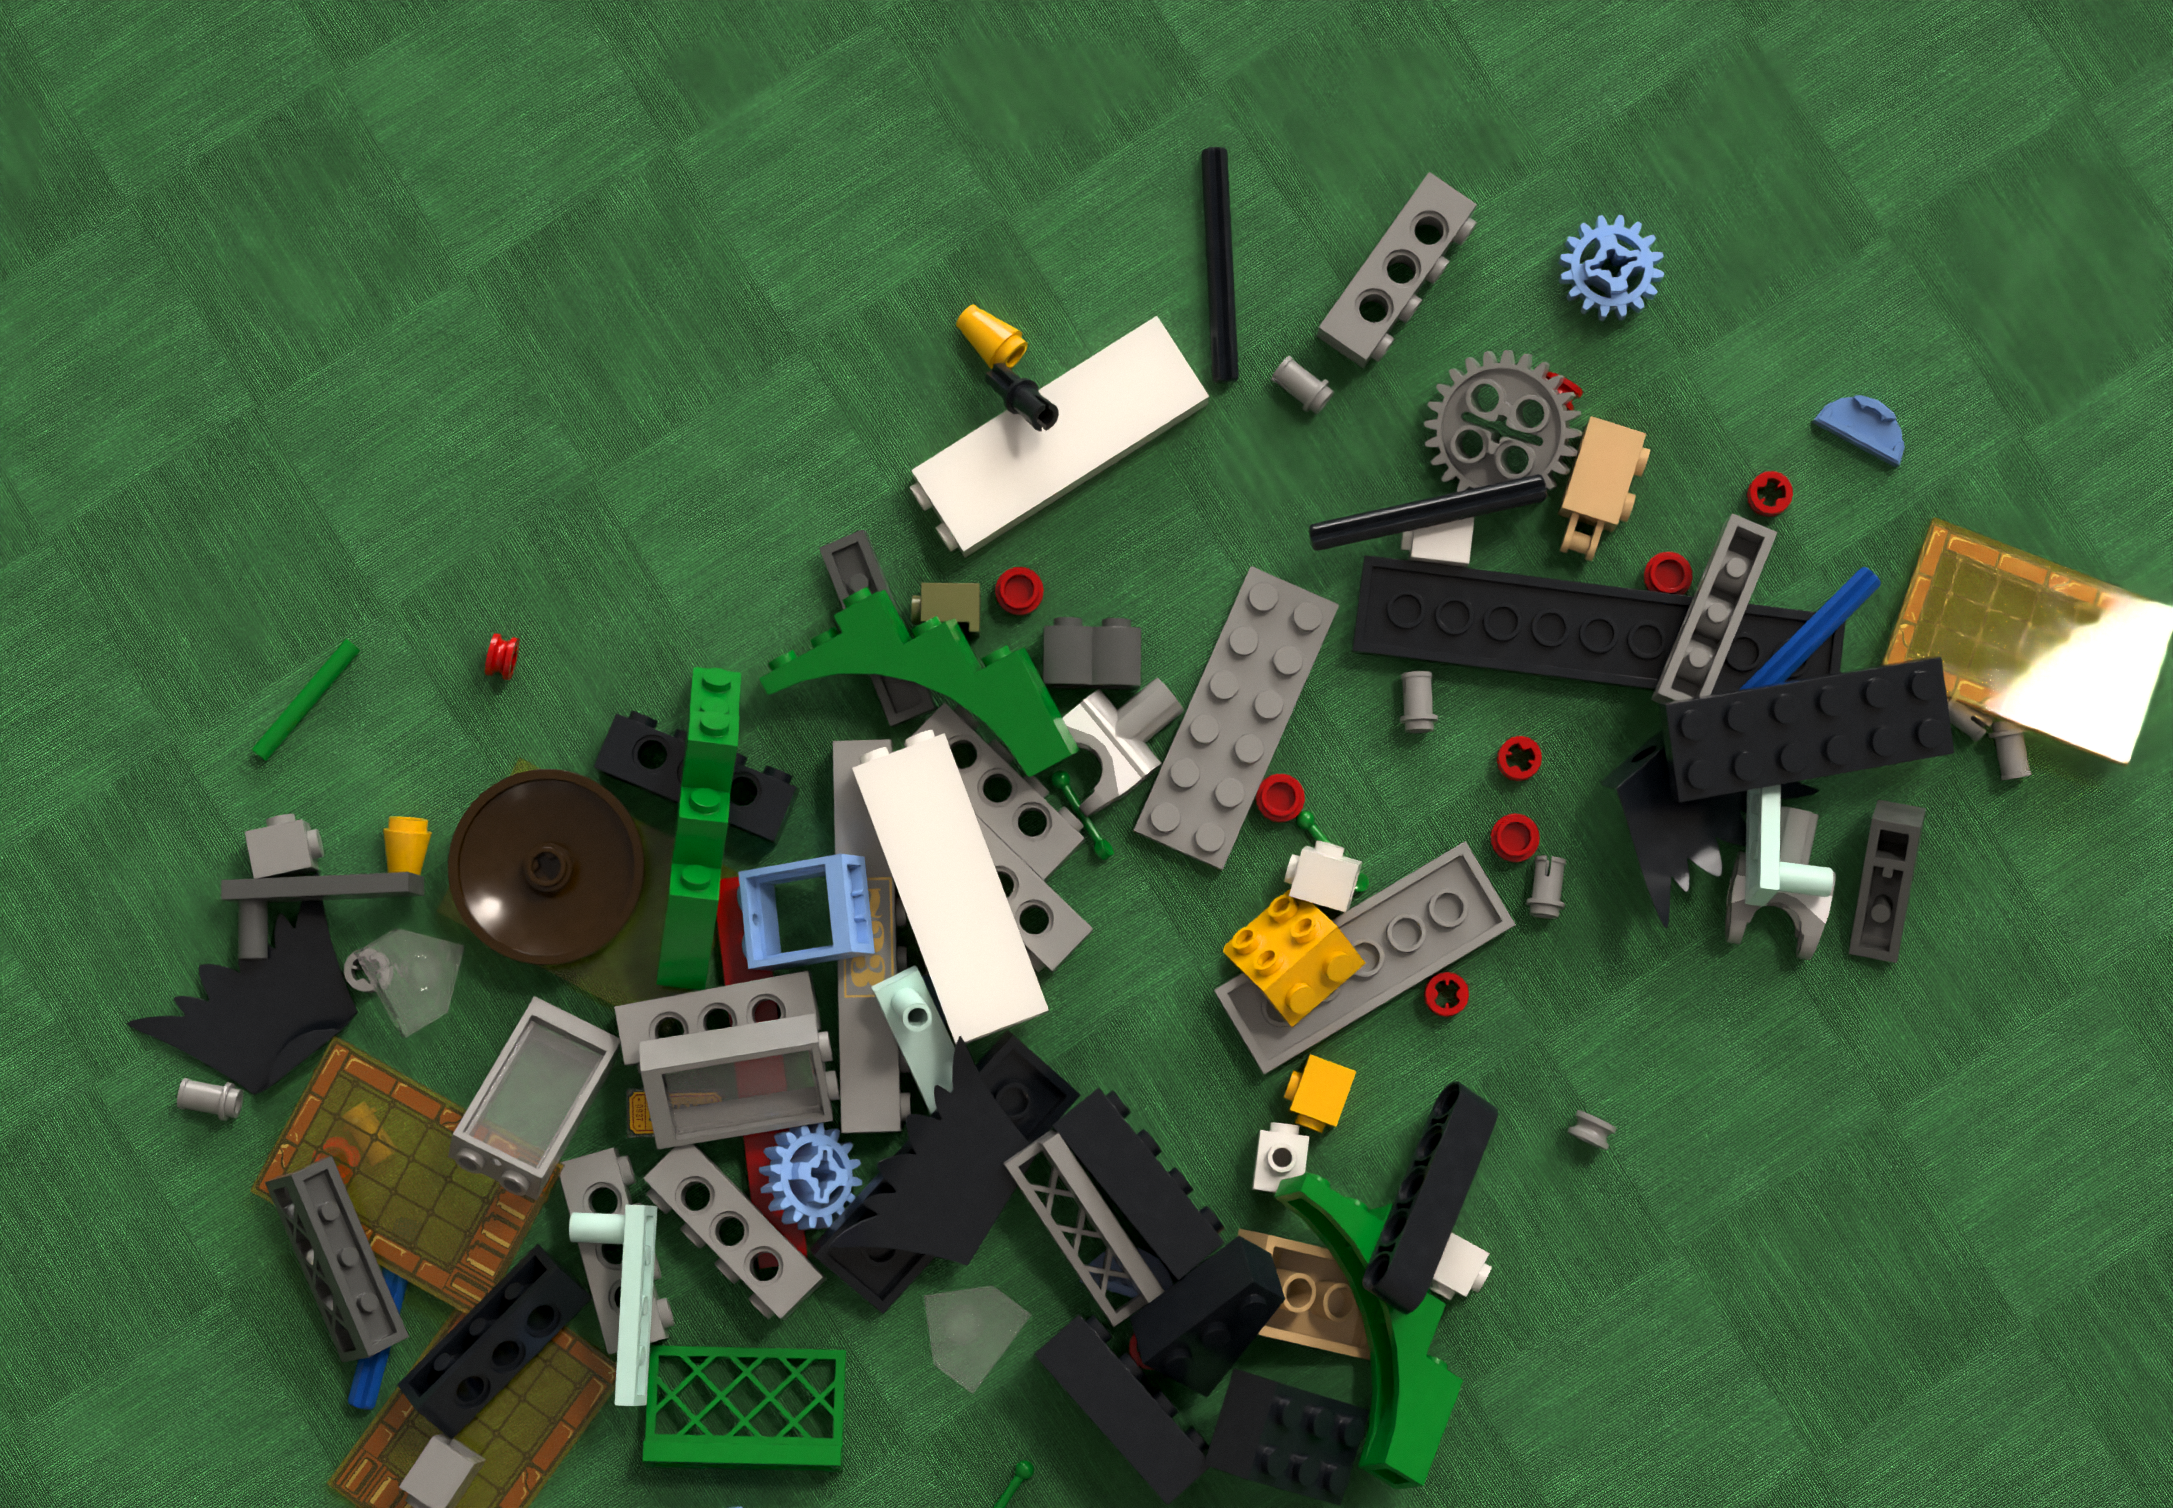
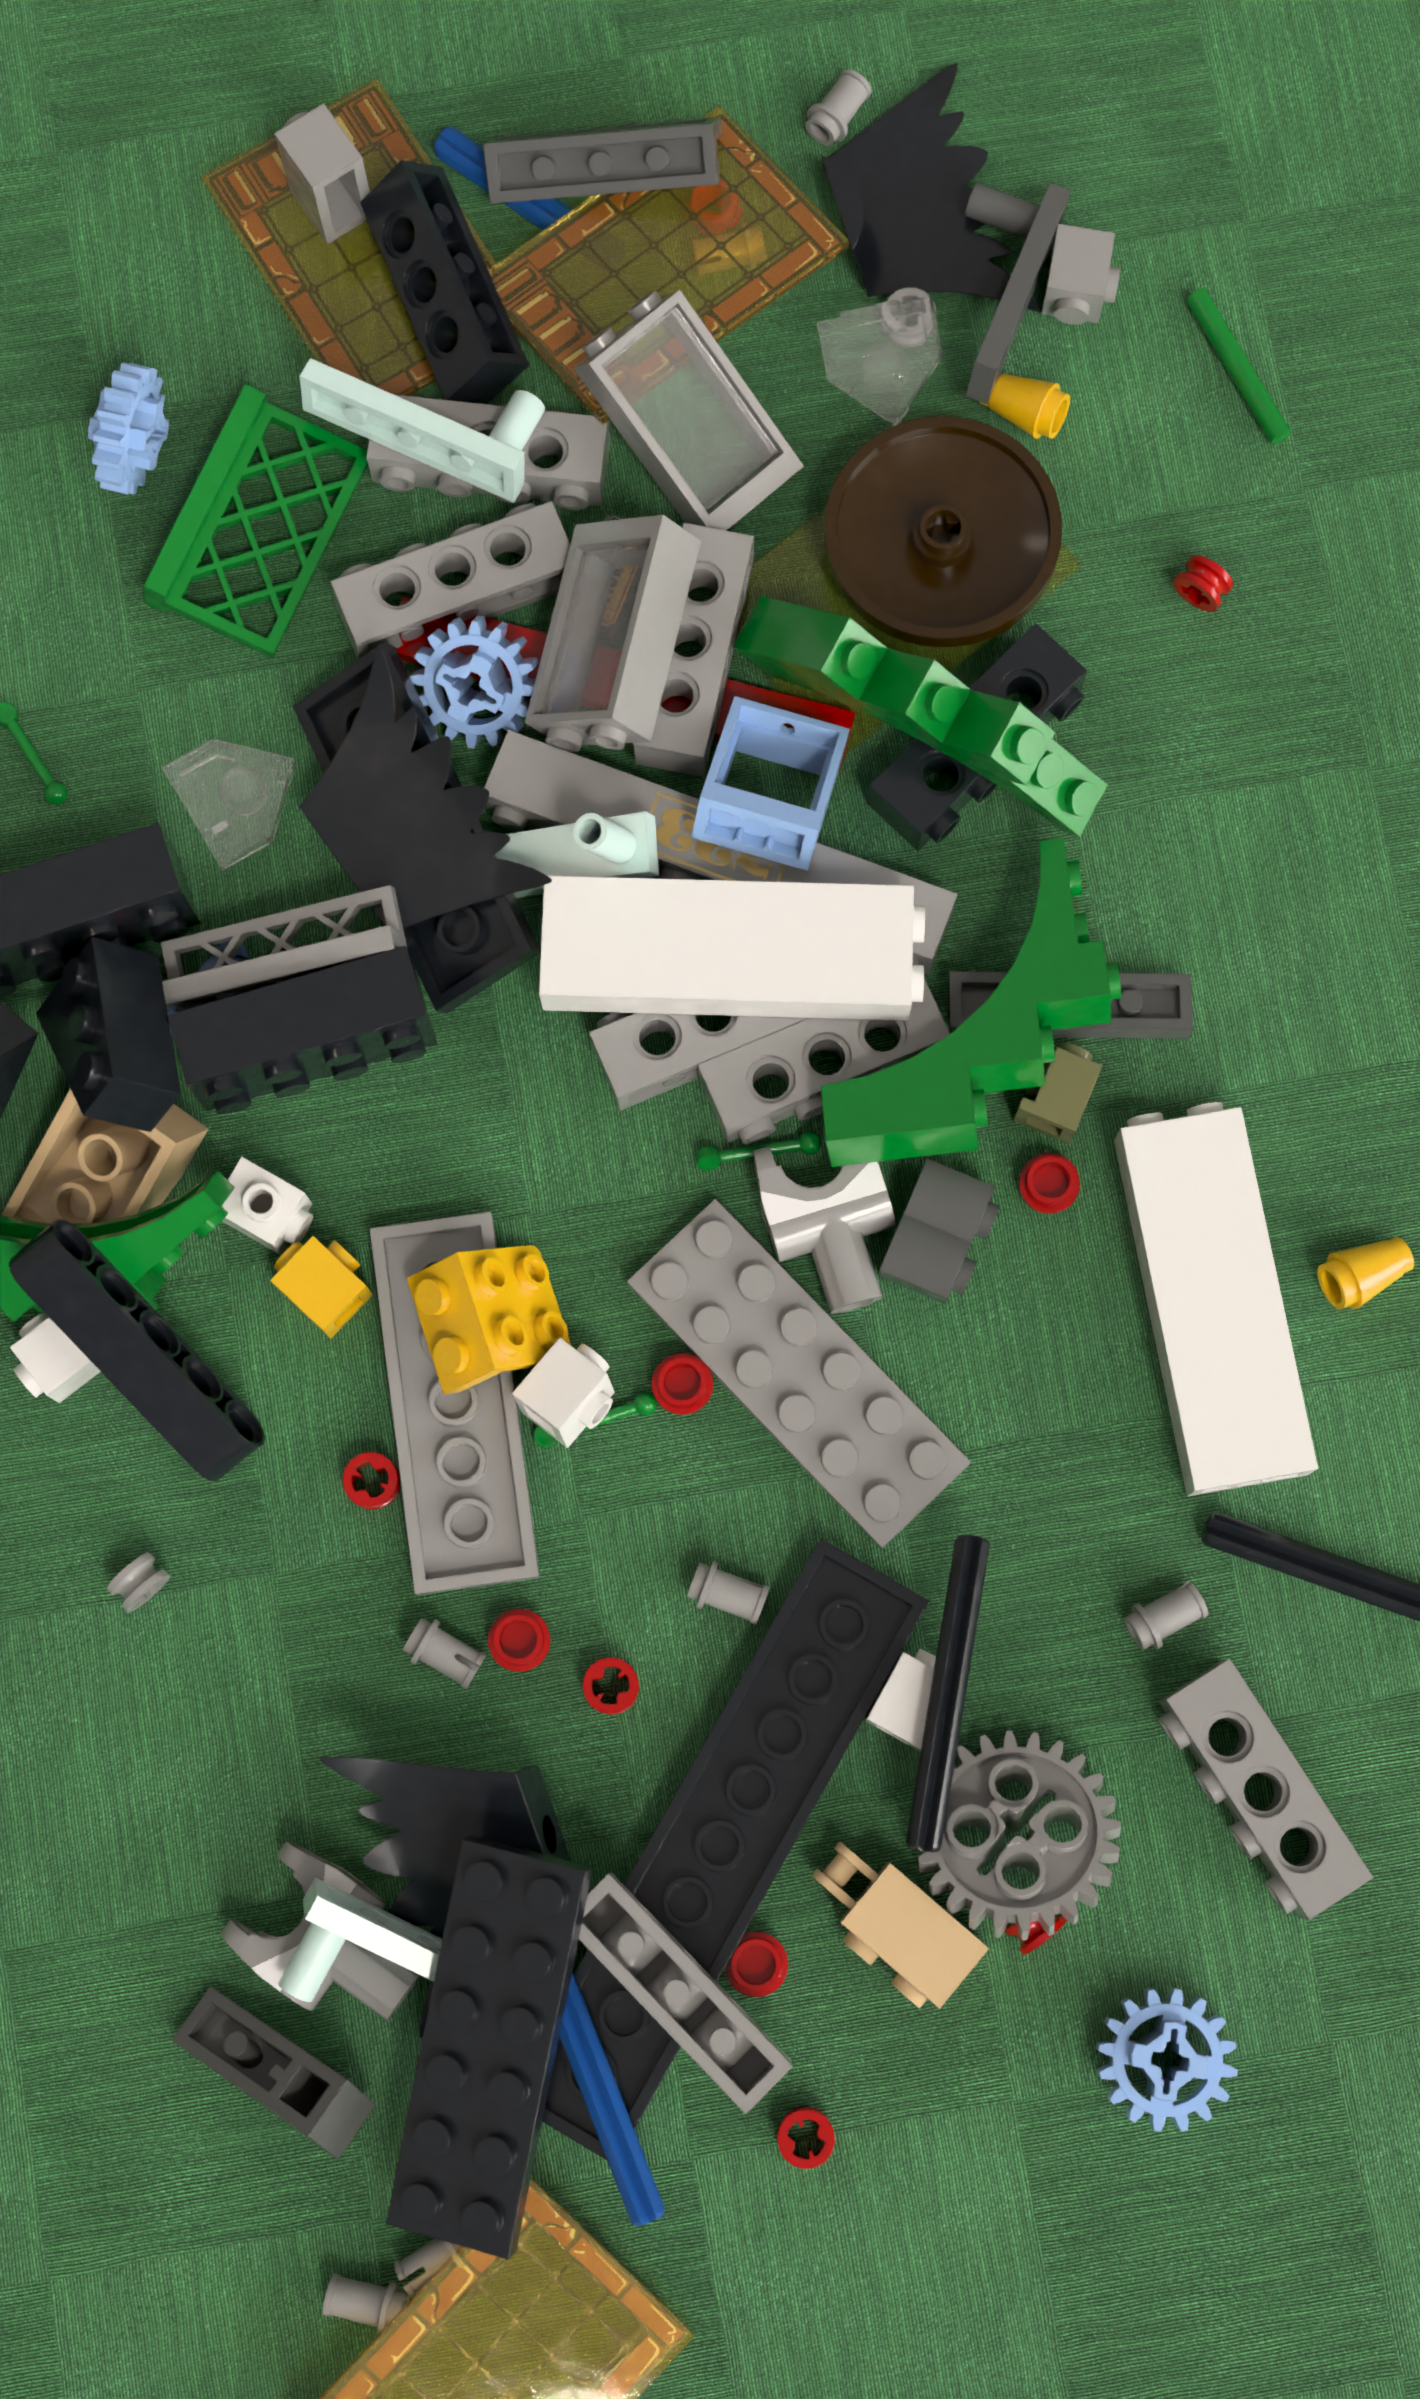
camera: 115 degrees right, 5 degrees down
black axle [985,363,1059,432] -> none
medium blue tile [1812,395,1905,468] -> none

